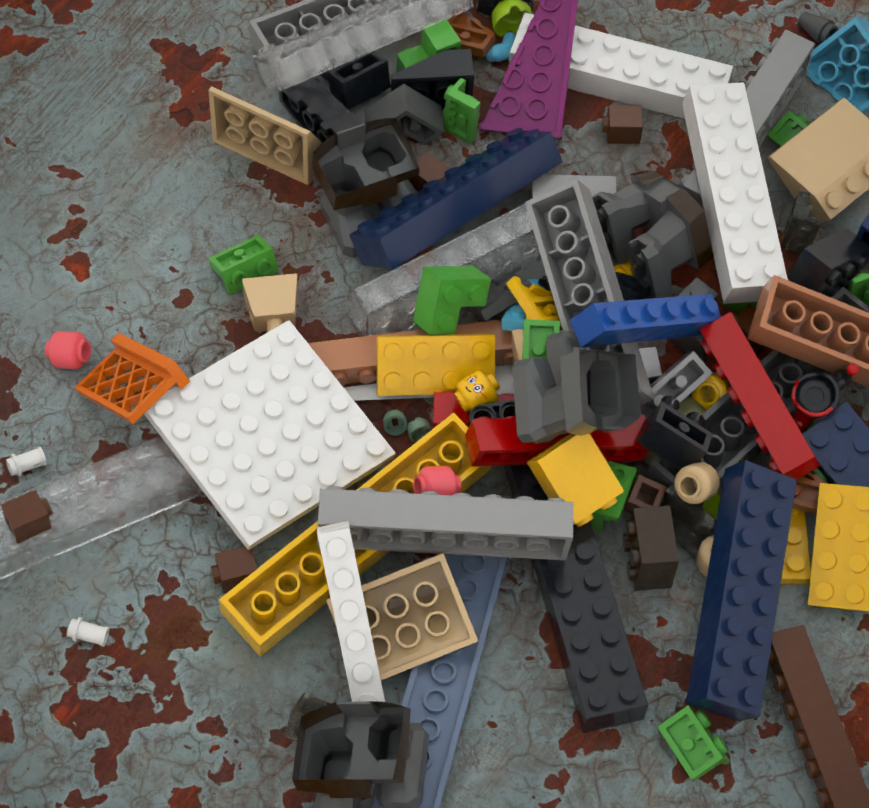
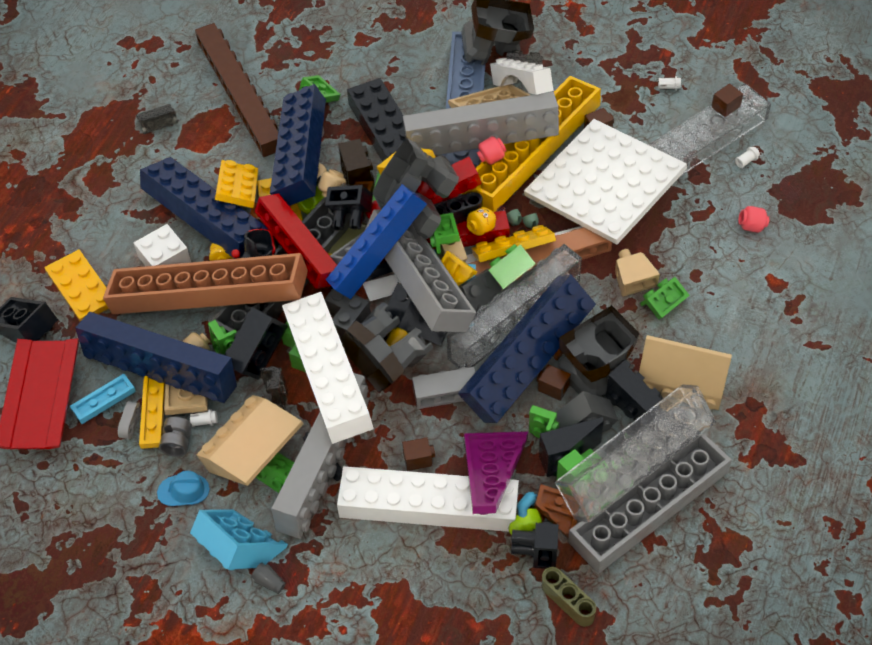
camera: 175 degrees right, 5 degrees down
orange fence [74,332,190,424] -> none

